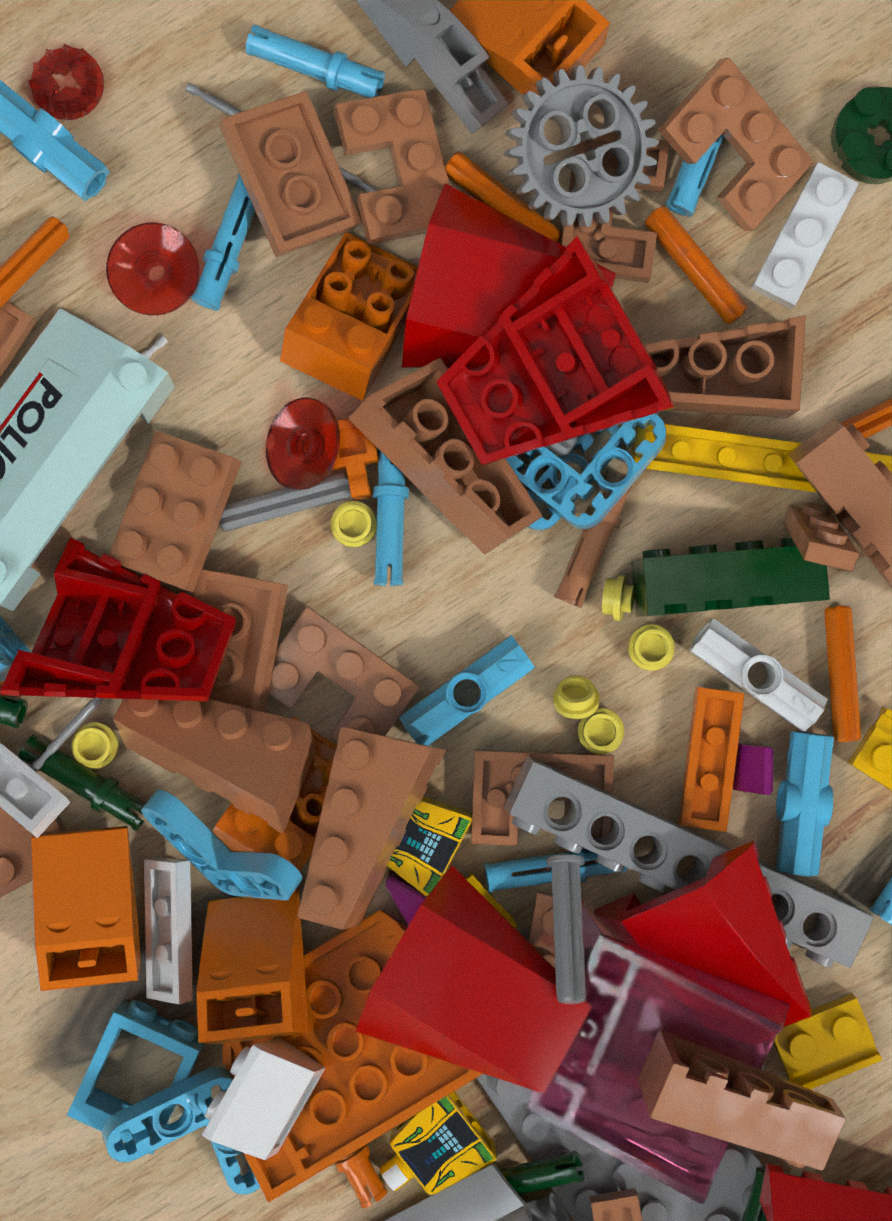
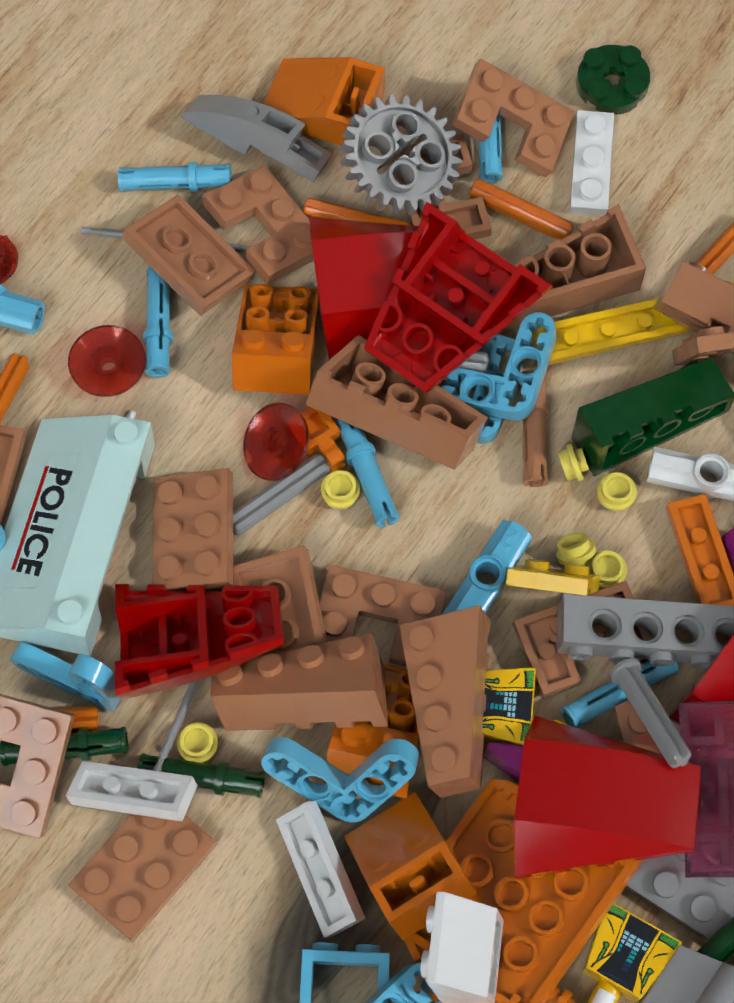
camera: 20 degrees left, 20 degrees down
orange slope [31,826,142,991] -> none
none -> yellow plate [506,559,600,596]

